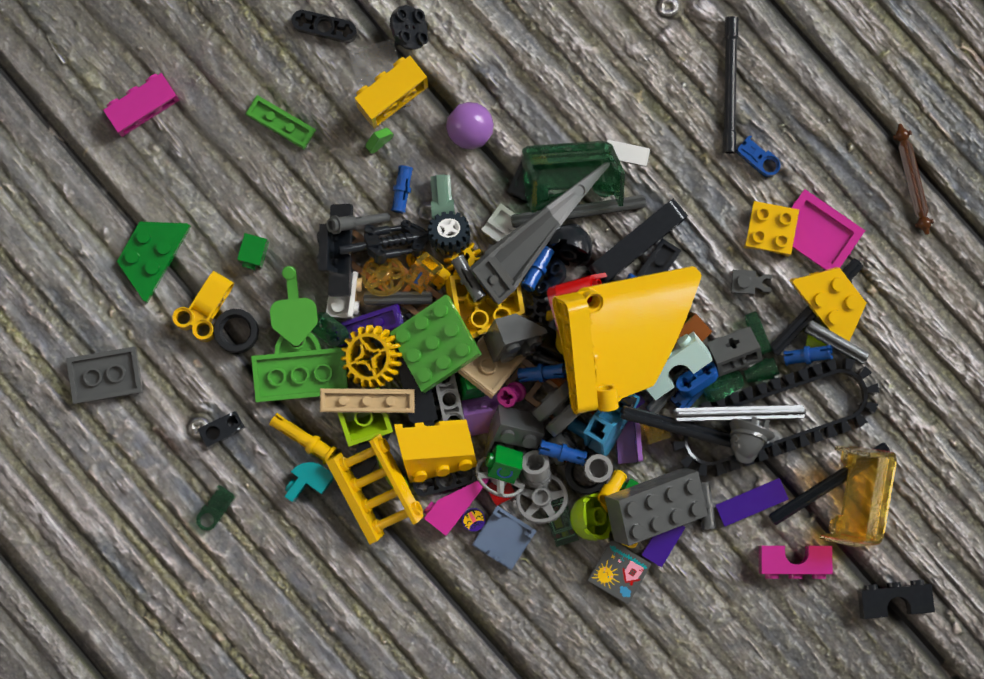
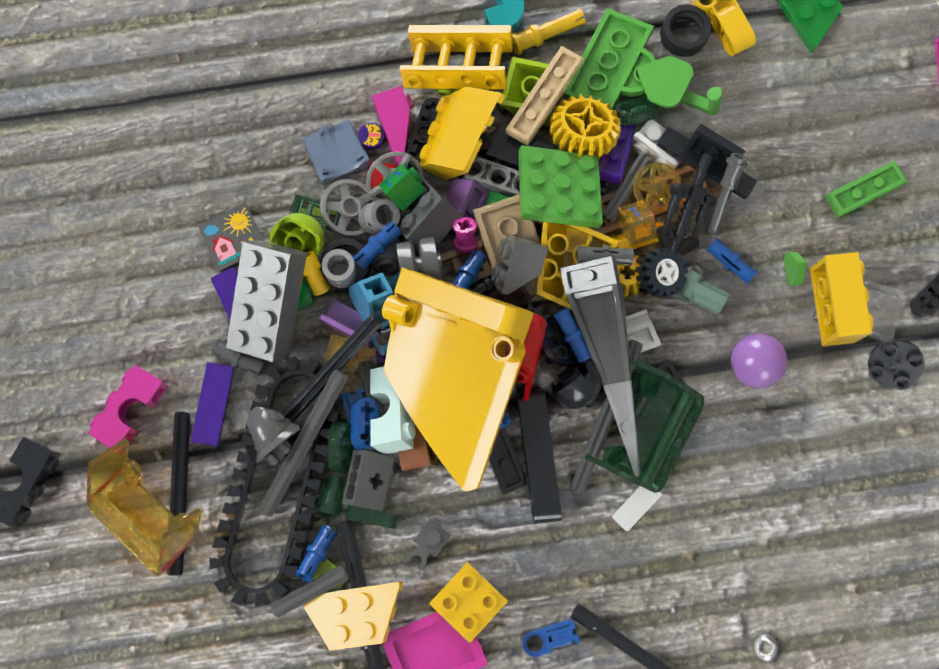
camera: 120 degrees right, 5 degrees down
green brick [237,233,269,271] -> none

